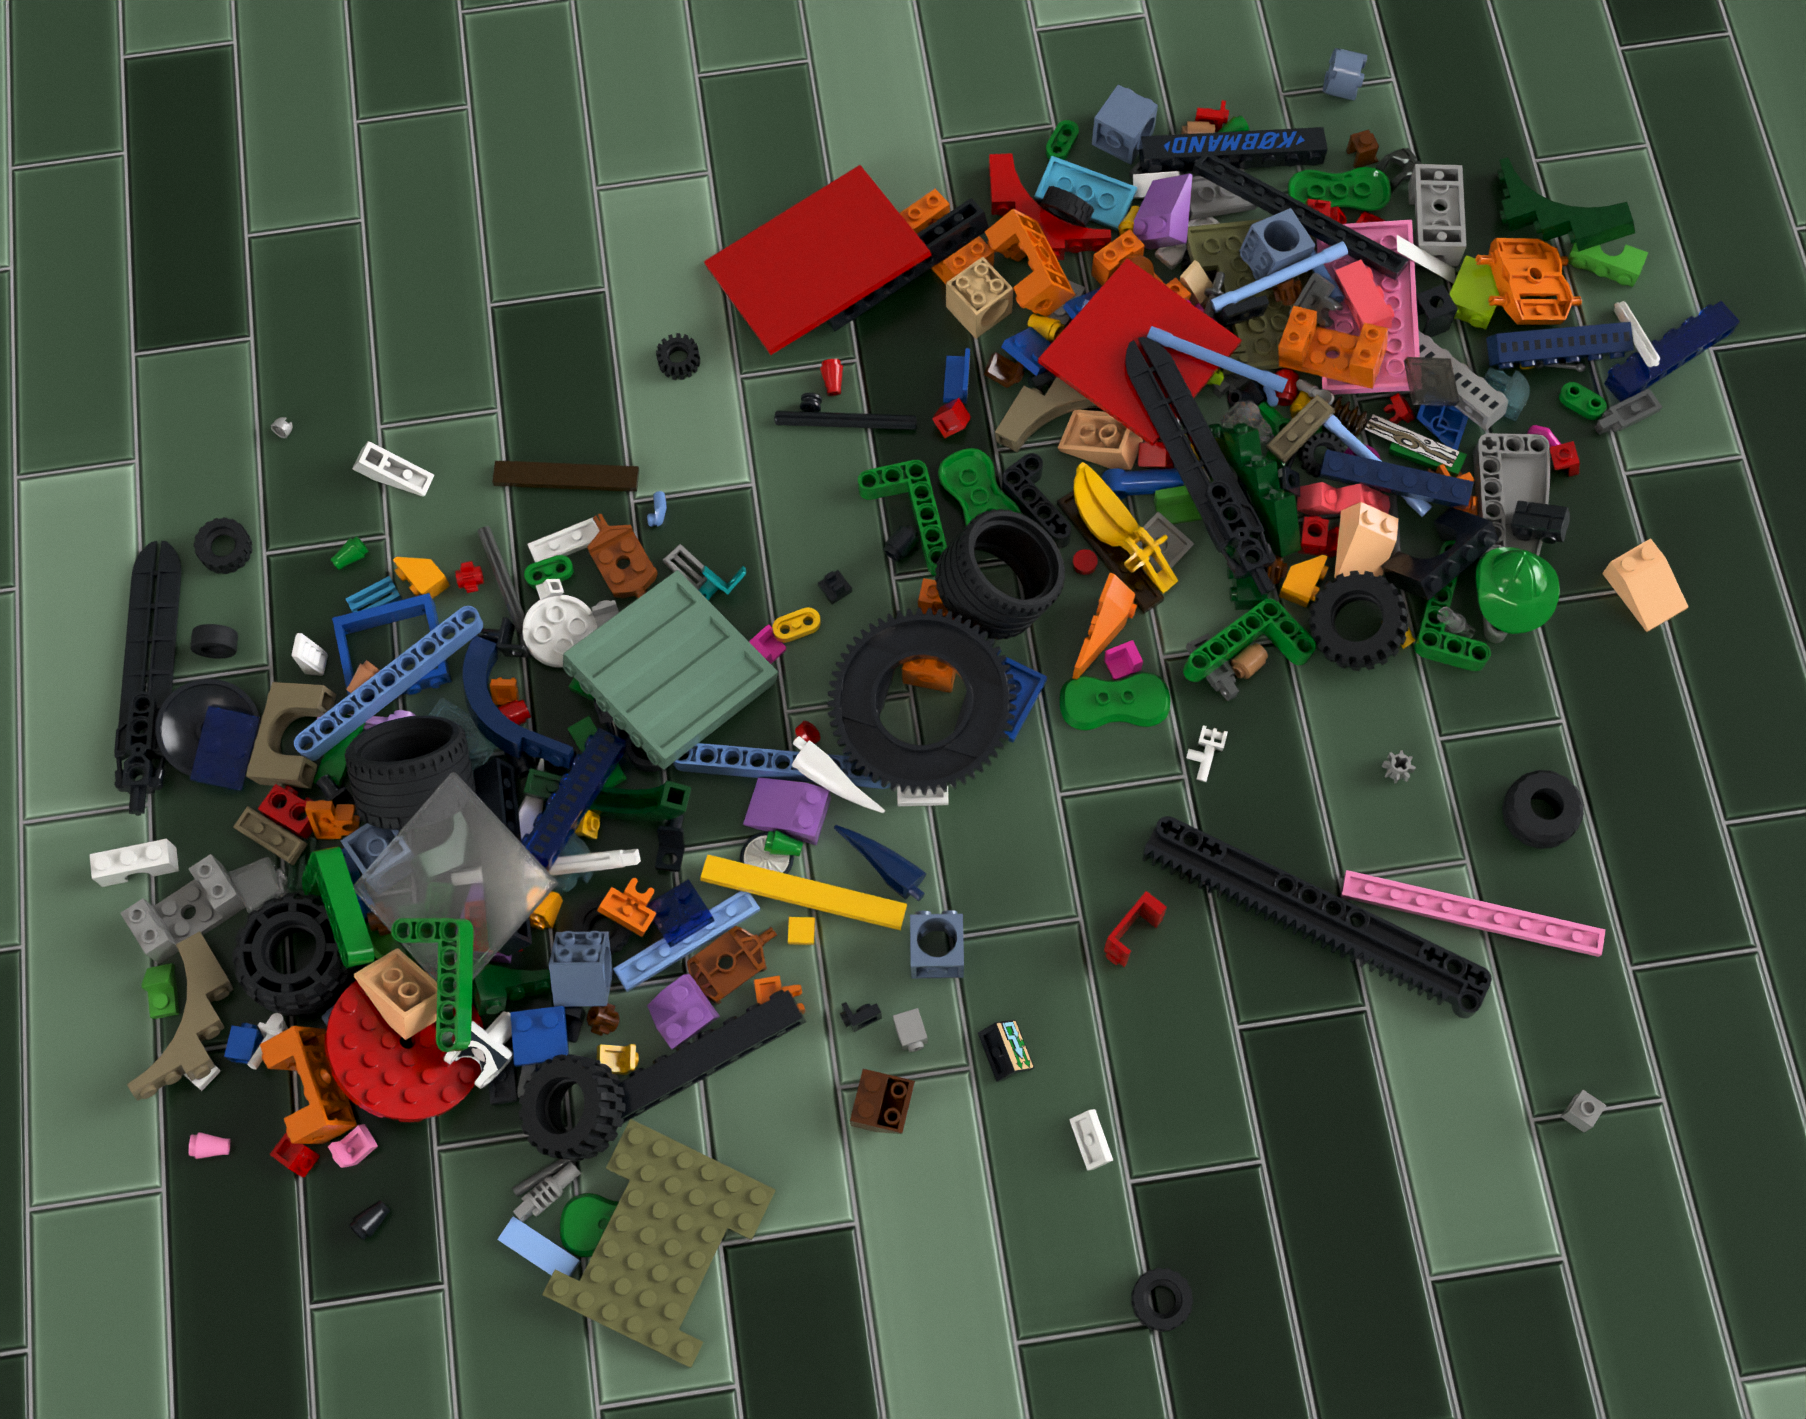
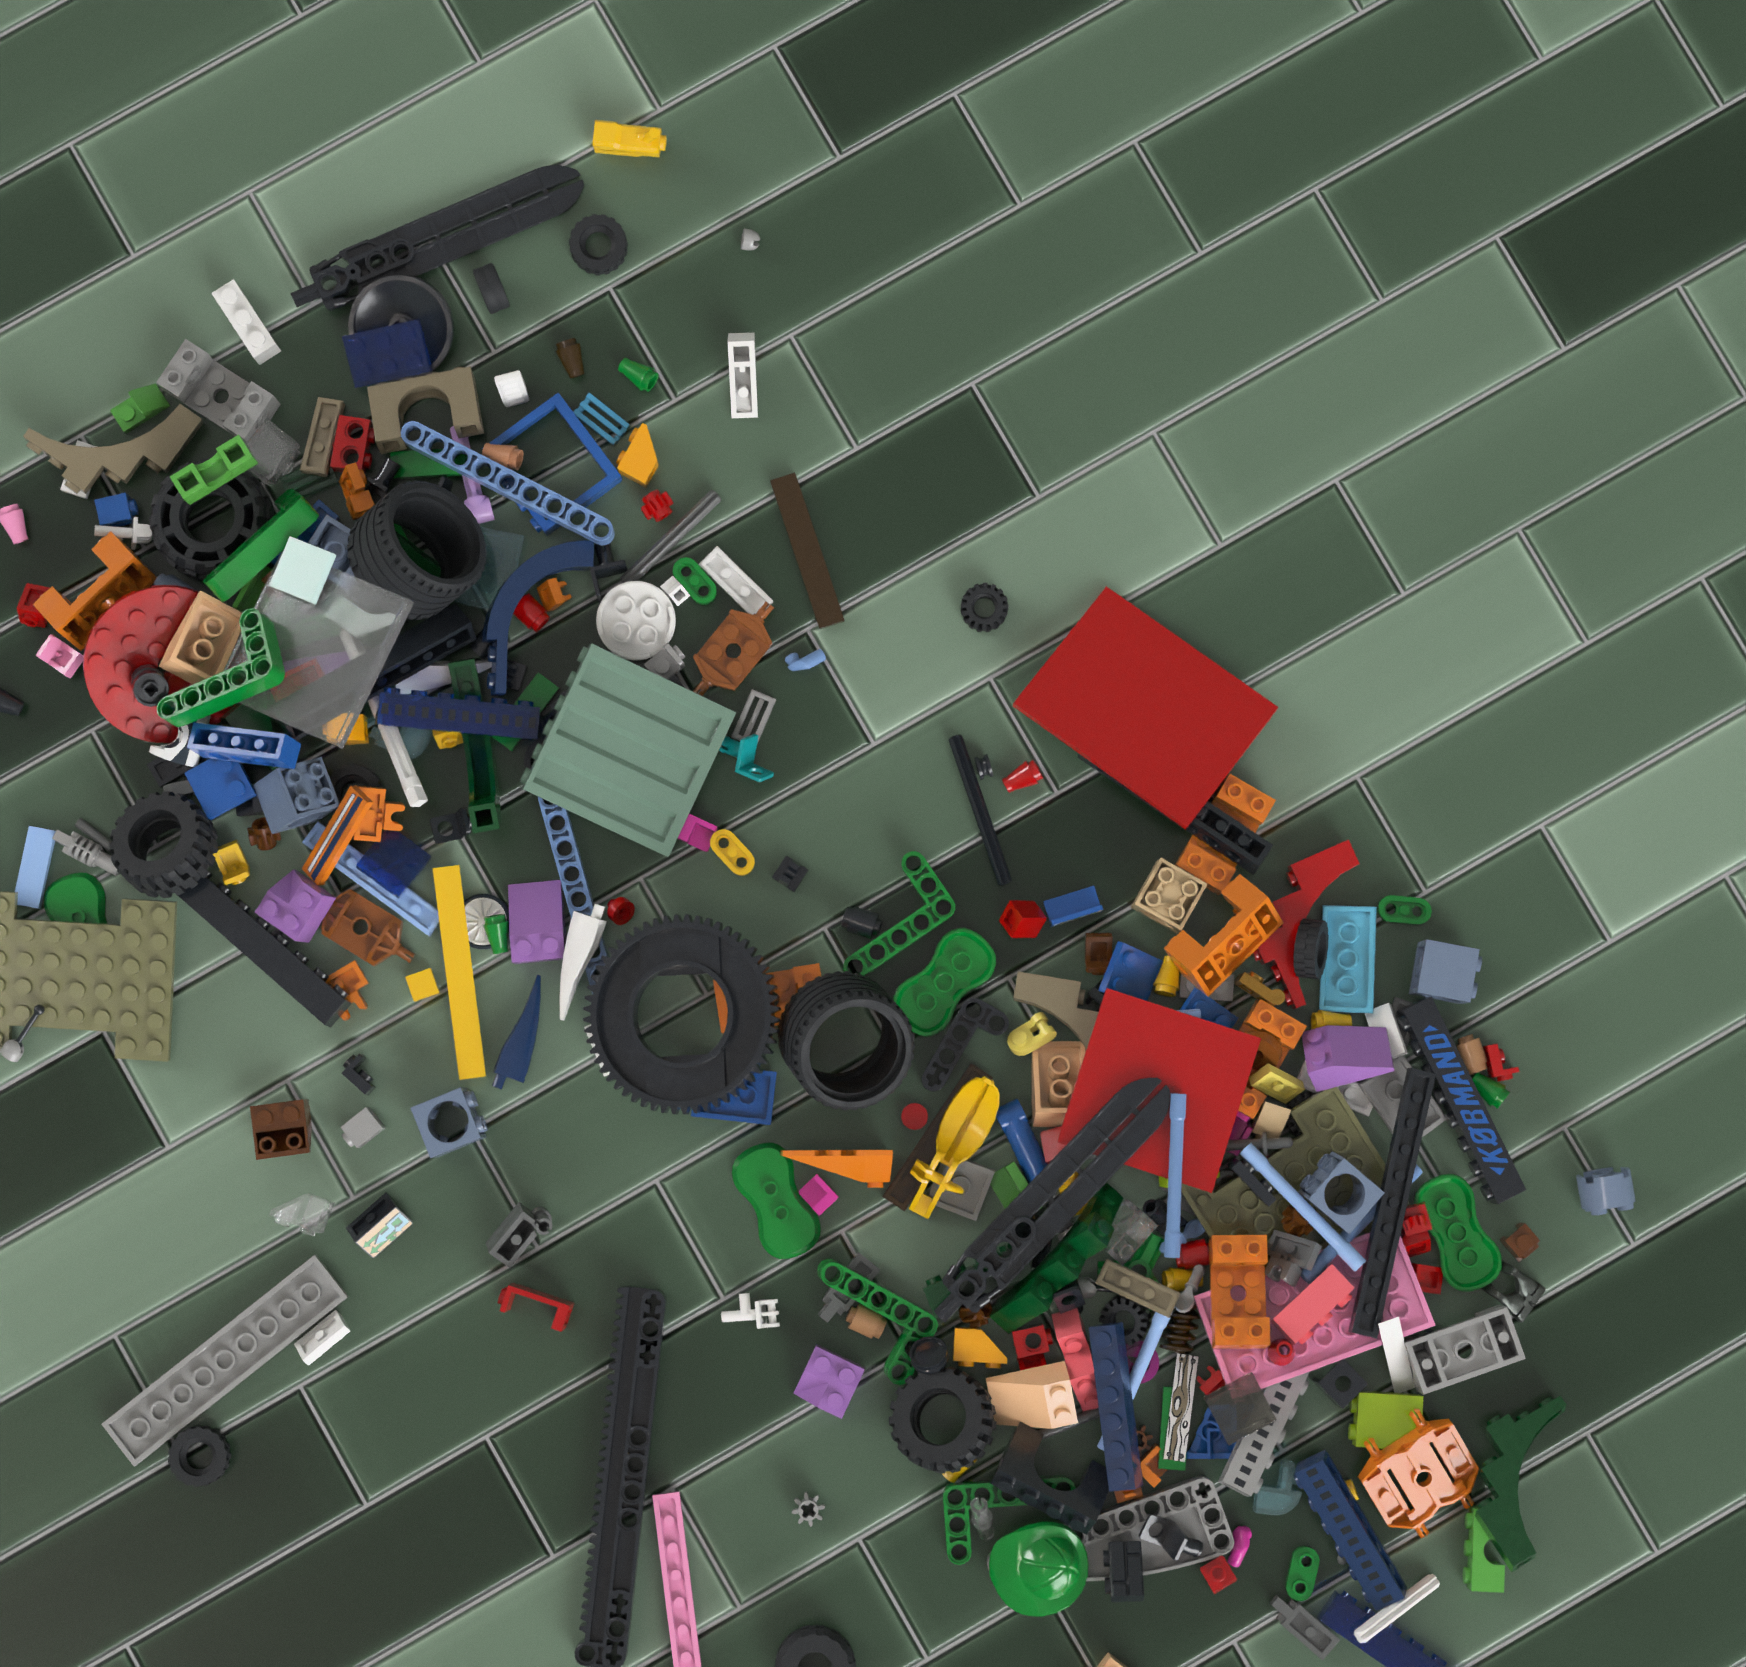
camera: 65 degrees right, 15 degrees up
none -> hinge [0,1004,45,1062]
none -> light grey plate [101,1255,349,1467]
none -> black wheel [130,664,169,707]
none -> bright green arch [170,434,258,505]
none -> blue brick [187,722,301,769]
none -> light aqua tile [269,536,336,605]
none -> clear slope [269,1193,335,1236]
none -> orange tile [302,785,373,886]
none -> dark grey hinge [486,1202,553,1268]
none -> dark brown cone [555,338,585,379]
none -> yellow piece [593,120,667,157]
none -> medium lavender slope [794,1344,865,1419]
none -> black piece [909,1336,949,1374]
none -> light yellow plate [1007,1012,1057,1056]
none -> black bracket [1138,1514,1203,1561]
none -> pearl gold plate [1234,971,1285,1006]
none -> light yellow plate [1249,1063,1305,1104]
none -> red cone [1268,1338,1295,1366]

